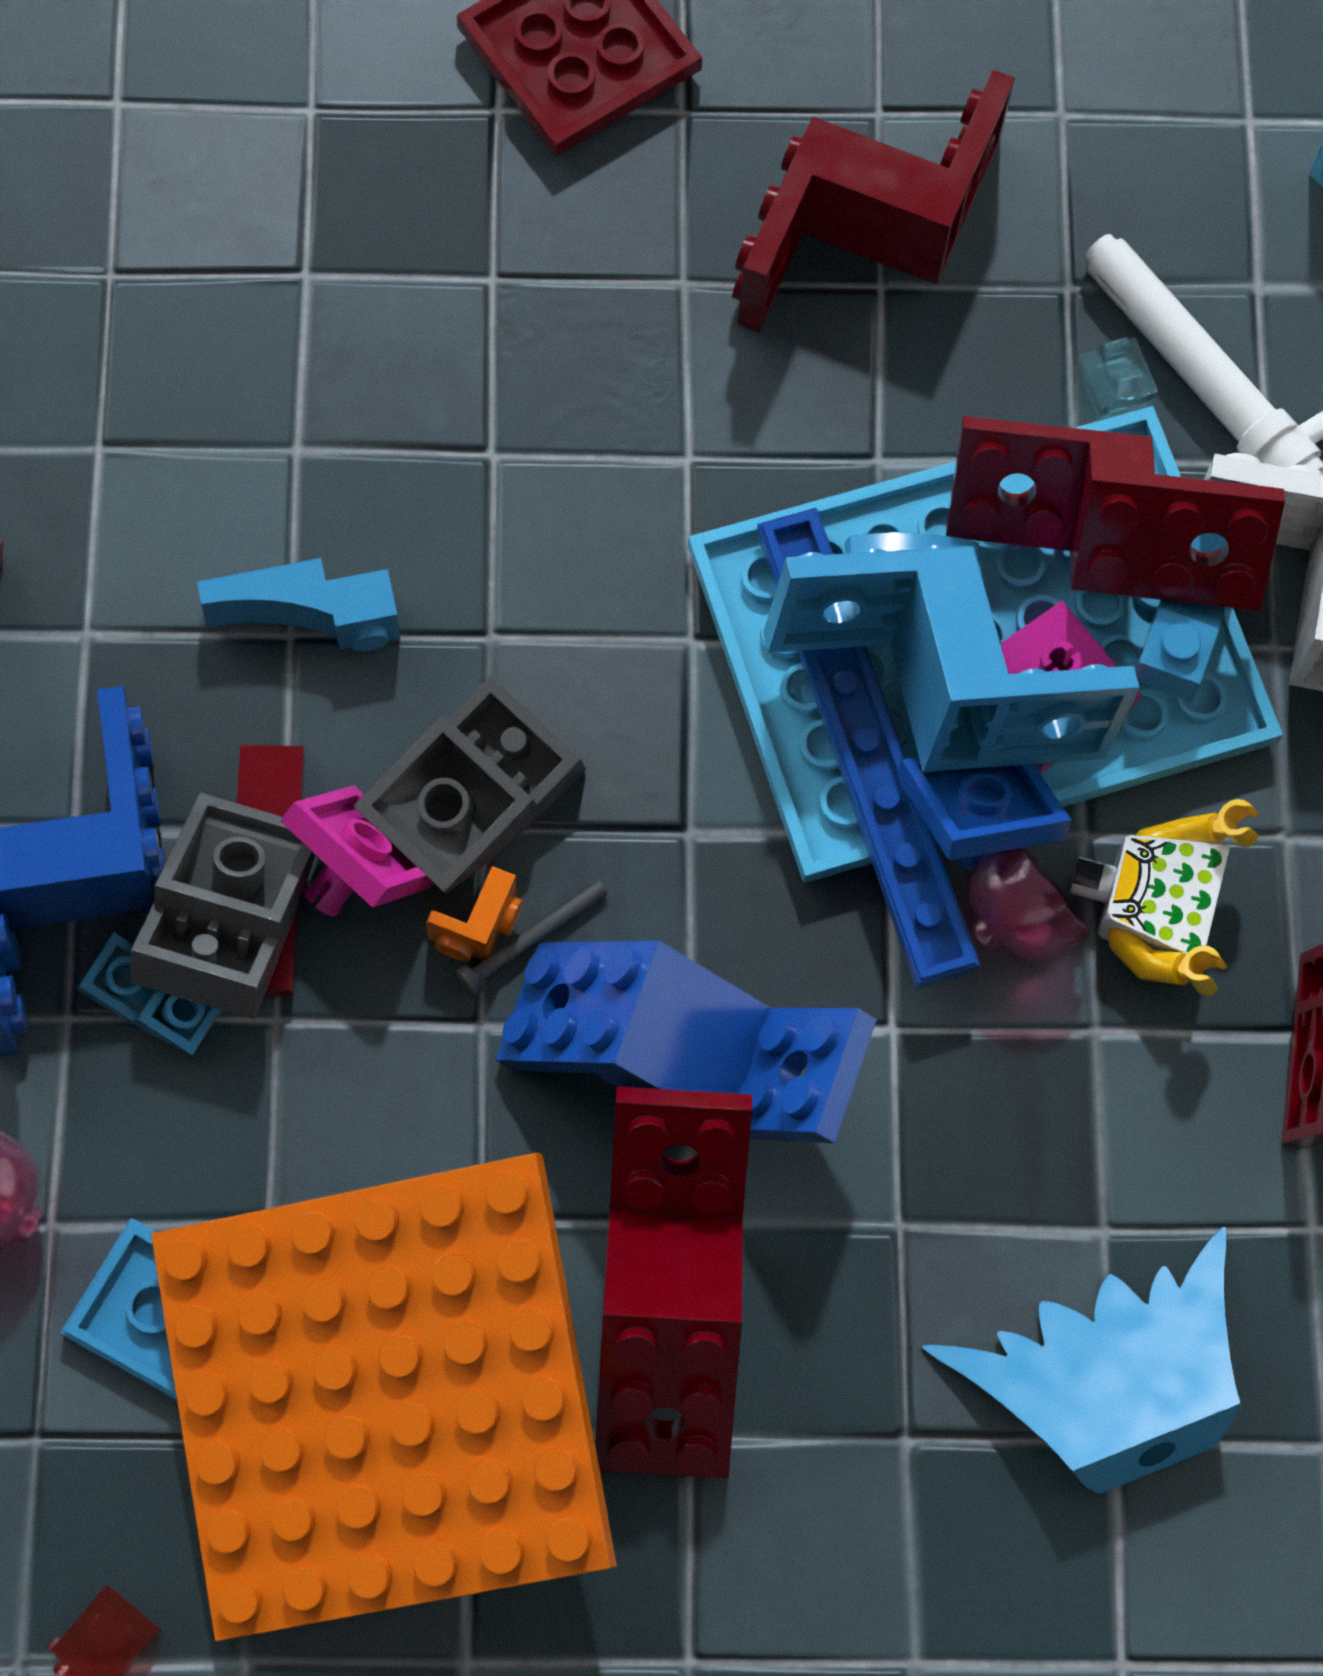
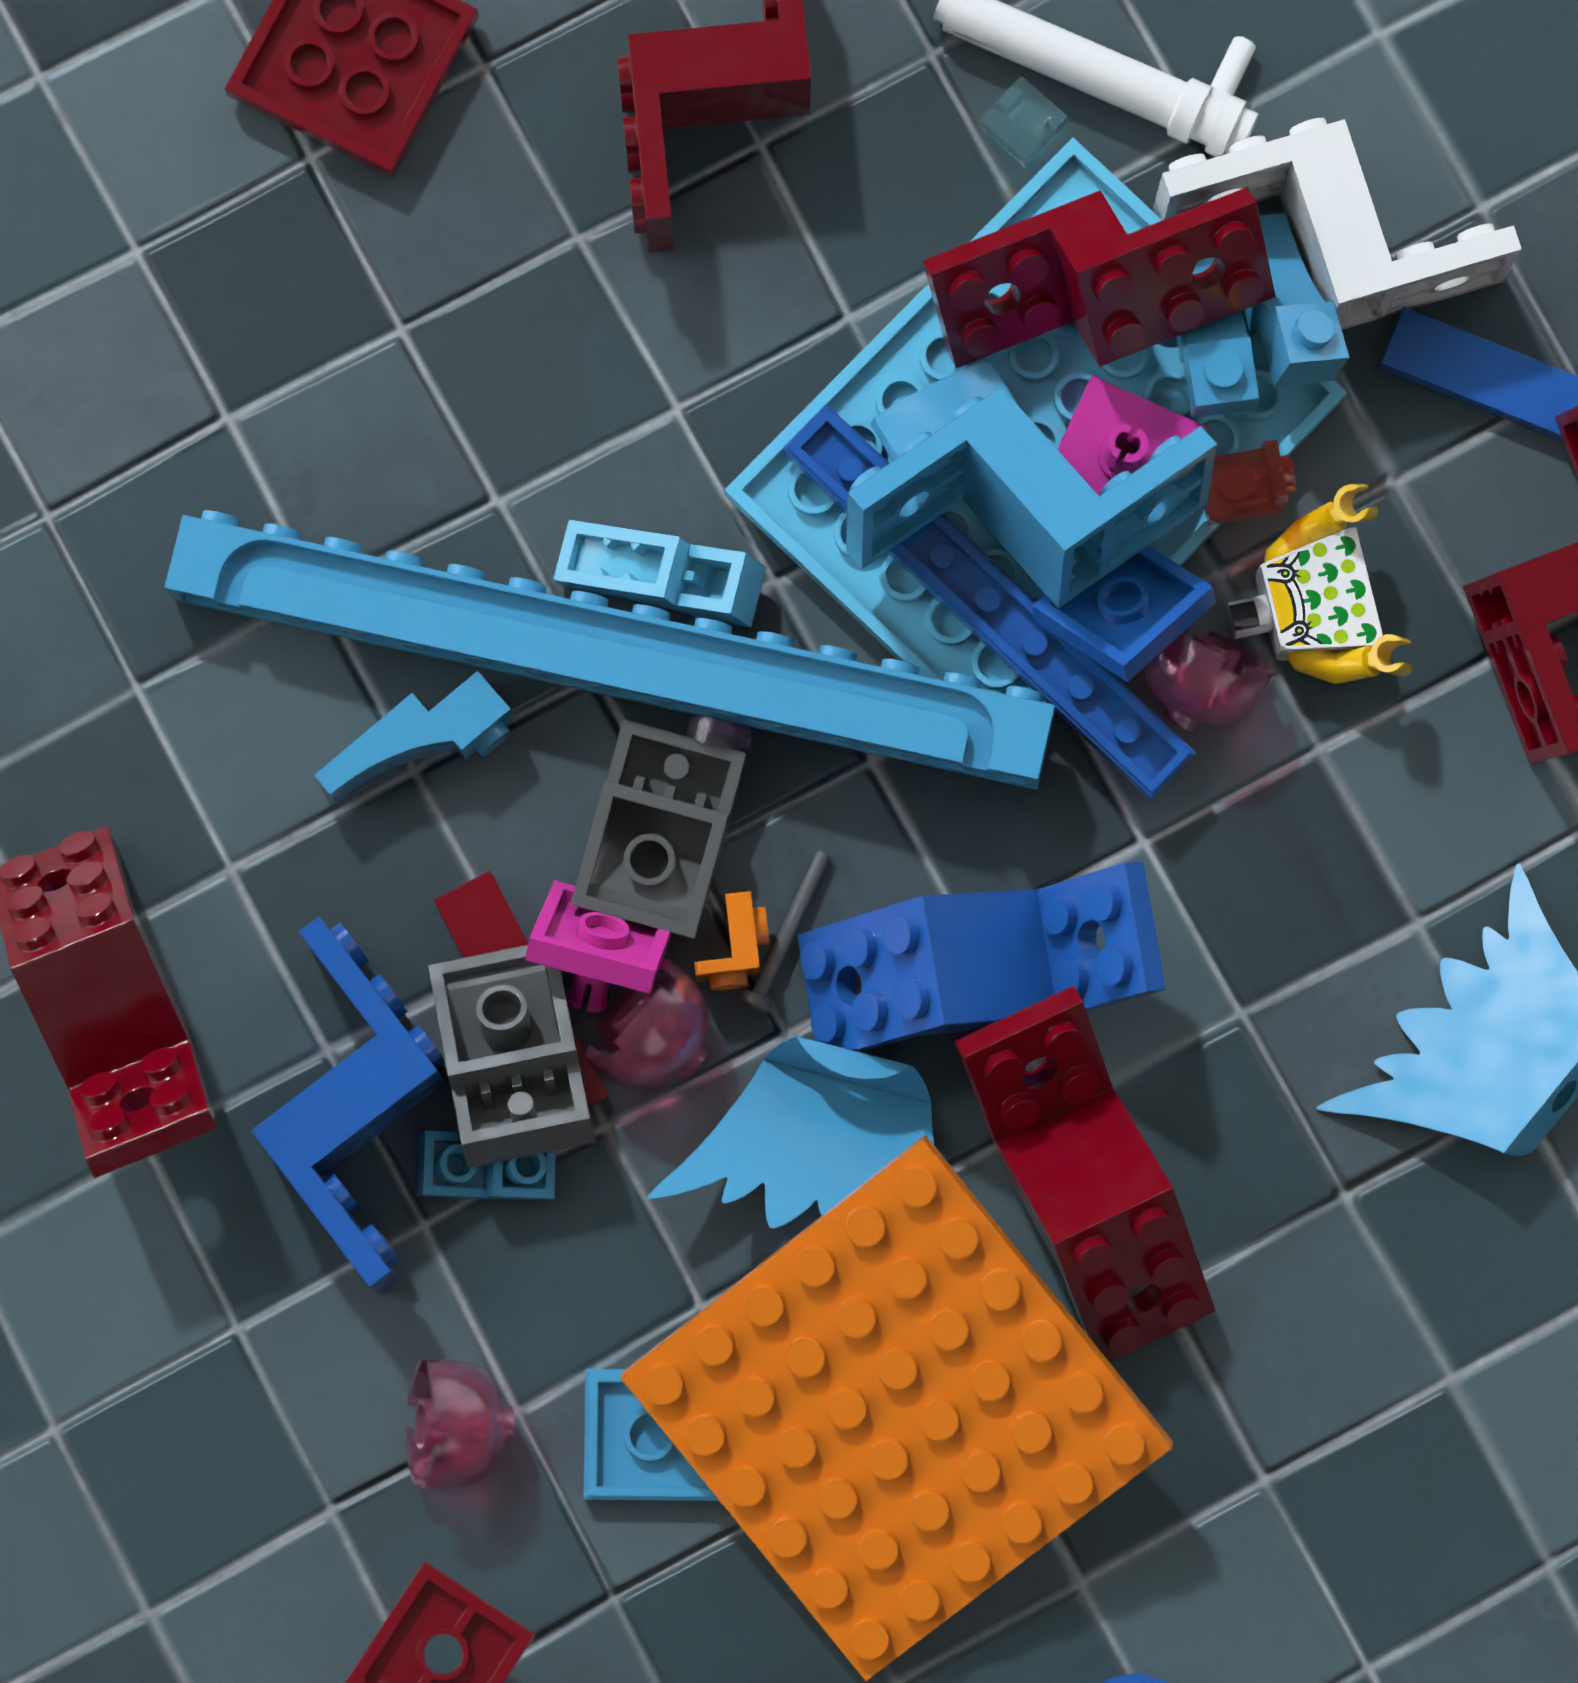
camera: 25 degrees left, 10 degrees up
none -> dark azure brick [164,510,1055,790]
none -> medium azure slope [553,520,767,627]
none -> clear pink cylinder [585,959,709,1088]
none -> dark azure piece [647,1036,934,1228]
none -> clear purple tile [686,715,753,753]
none -> clear red bracket [1204,439,1296,526]
none -> dark azure slope [1242,213,1349,386]

